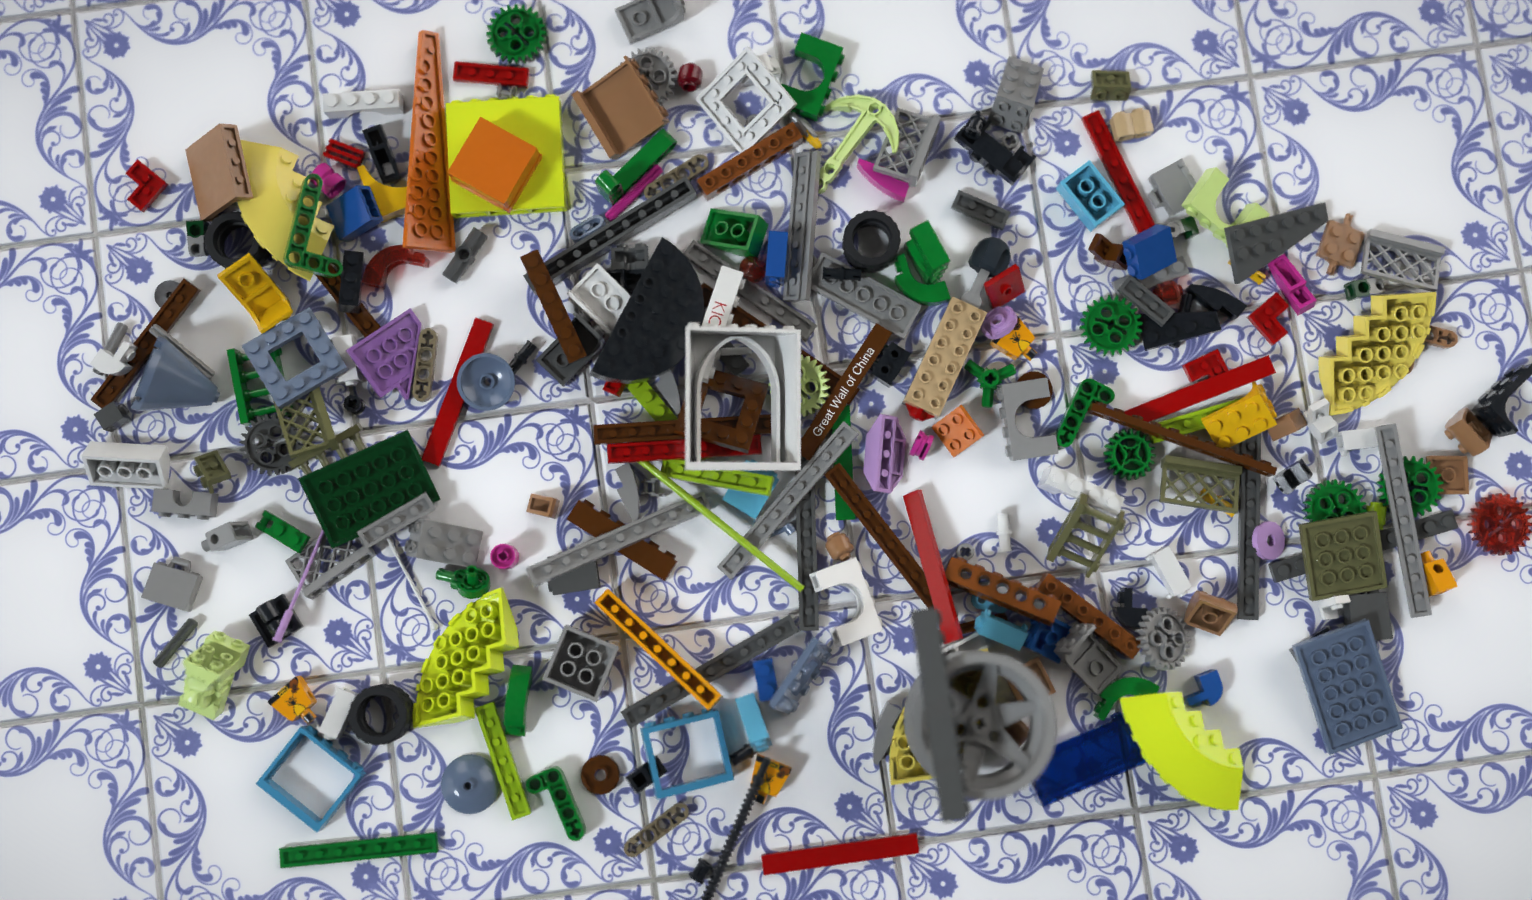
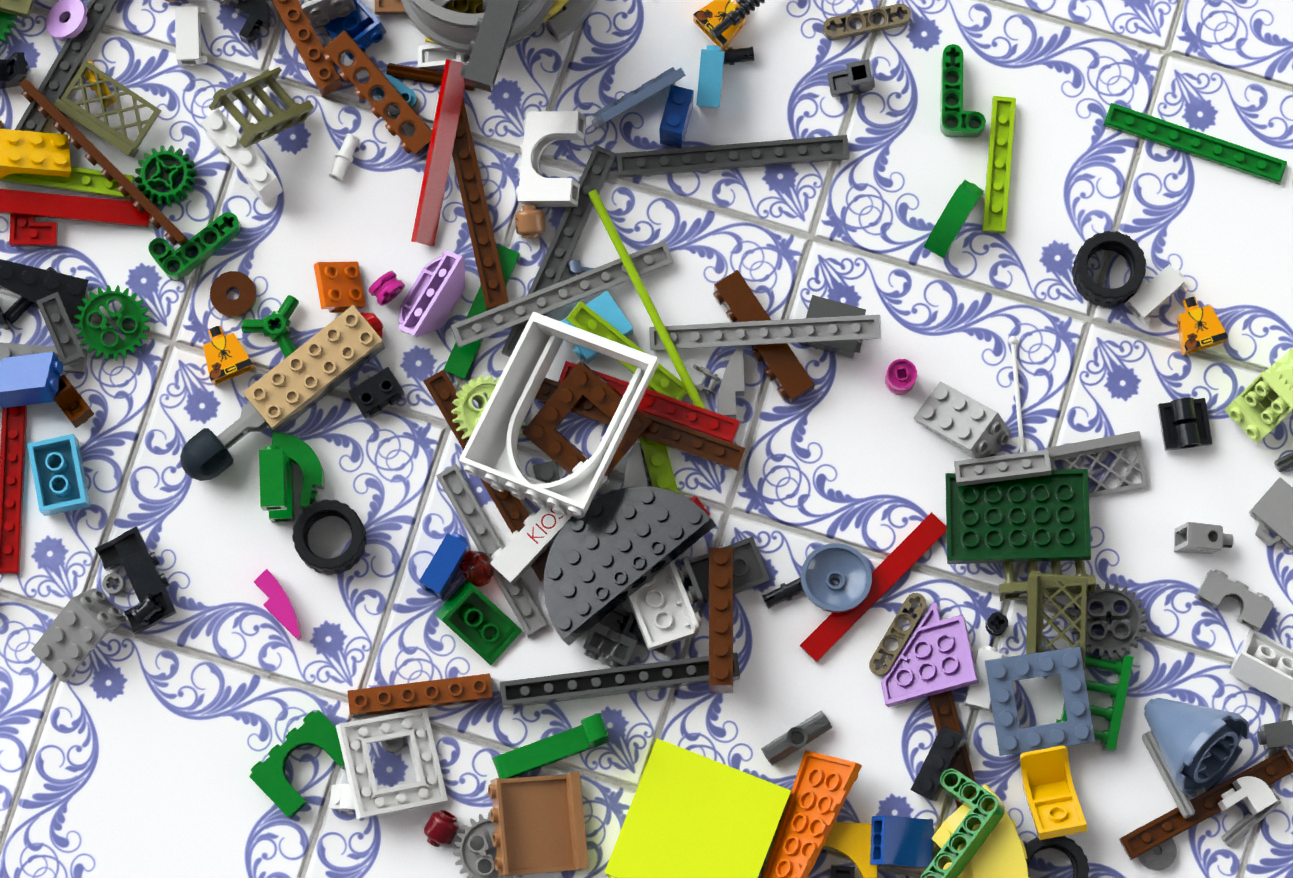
camera: 150 degrees left, 5 degrees down
olive bracket [193,450,231,494] -> none
green plate [254,510,311,554] -> none
dark azure window [256,725,366,833] -> none
lavender piece [272,529,325,643] -> none
clear red arch [362,245,430,290] -> none
neon yellow brick [413,587,519,728] -> none
green pin [436,565,491,599] -> none
sand blue dish [441,754,500,814] -> none
orange container [447,117,543,213] -> none
medium nougat slope [526,493,560,519] -> none
light grey slope [542,624,619,702] -> none
sand blue plate [570,215,606,243] -> none
reddish brown tile [581,755,620,795] -> none
light orange brick [594,588,724,711] -> none
dark pink axle [605,164,663,222] -> none
dark azure window [640,708,734,800] -> none
dark tan beam [644,154,709,199] -> none
light grey plate [783,150,821,302] -> none
light grey piece [789,112,822,150] -> none
reddish brown tile [801,323,892,461] -> none
light grey plate [811,252,922,340] -> none
yellowish green piece [818,94,900,194] -> none
black pin [822,266,861,282] -> none
light grey fence [873,108,941,188] -> none
dark grey plate [951,190,1011,231] -> none
light grey bush [956,543,974,560] -> none
medium azure brick [974,609,1028,651] -> none
lavender tile [980,306,1017,340] -> none
red plate [984,264,1025,309] -> none
light grey arch [996,378,1059,461] -> none
clear red head [1153,280,1183,306] -> none

